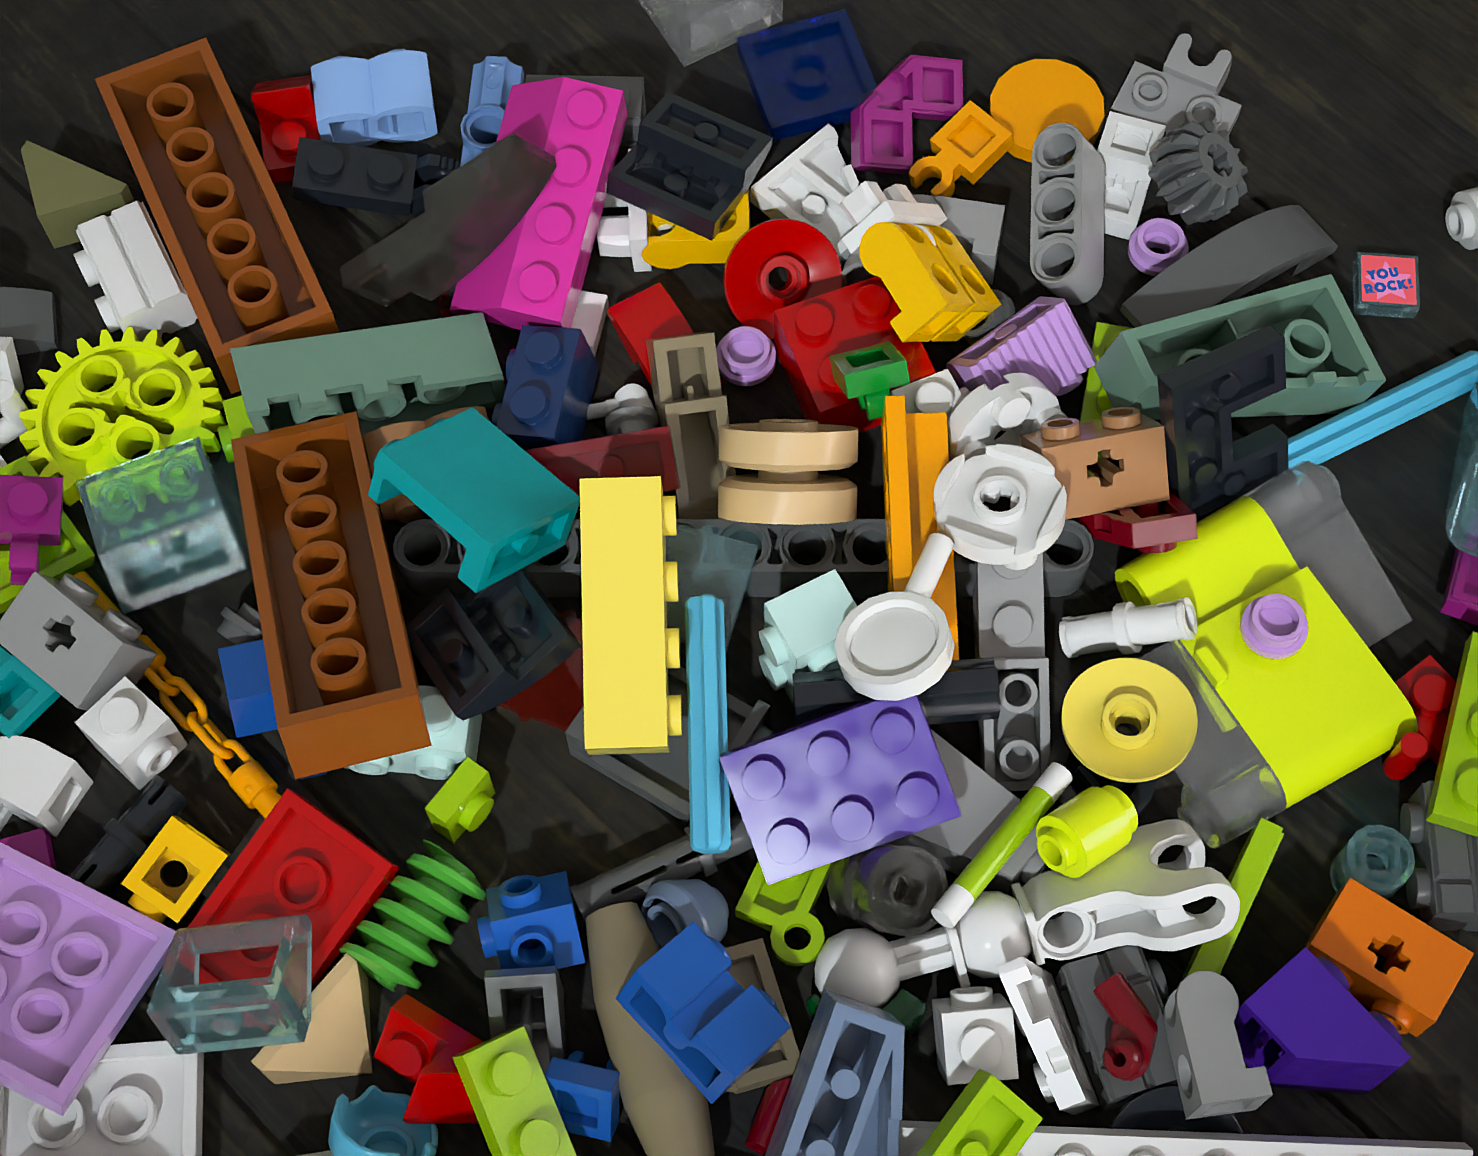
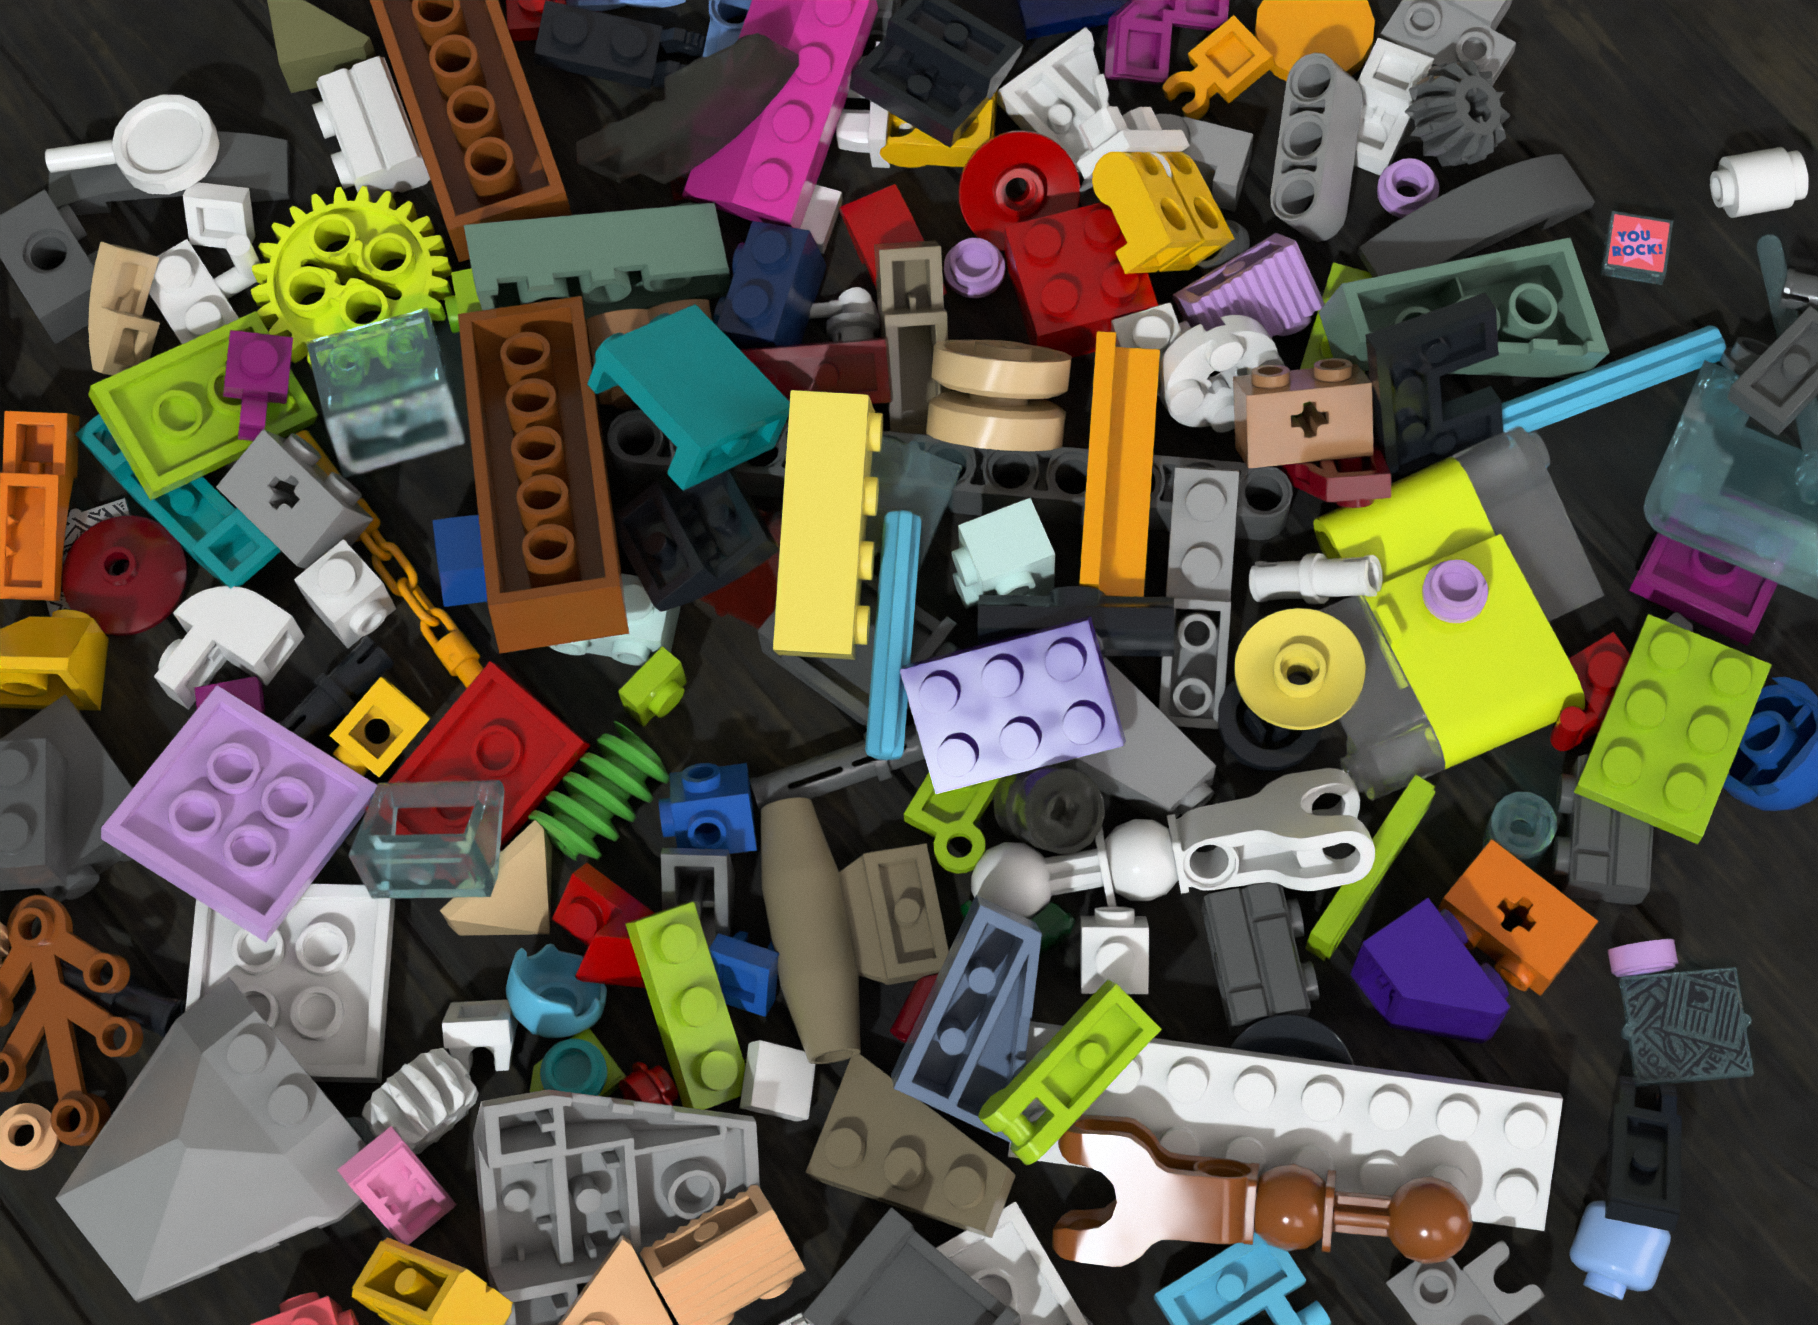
camera: 10 degrees right, 5 degrees up
dark grey plate [217,602,263,645] -> none
blue brick [615,921,791,1104] -> none
sand blue cone [641,879,729,949] -> none
green tile [829,341,910,420] -> none
white piece [834,533,955,701] -> none
lime bar [931,762,1073,929] -> none
white plate [933,444,1067,570] -> none
white wing [996,956,1100,1115] -> none
neon yellow brick [1036,785,1138,878] -> none
dark red arm [1093,972,1158,1081] -> none
light grey leg [1163,971,1273,1120] -> none

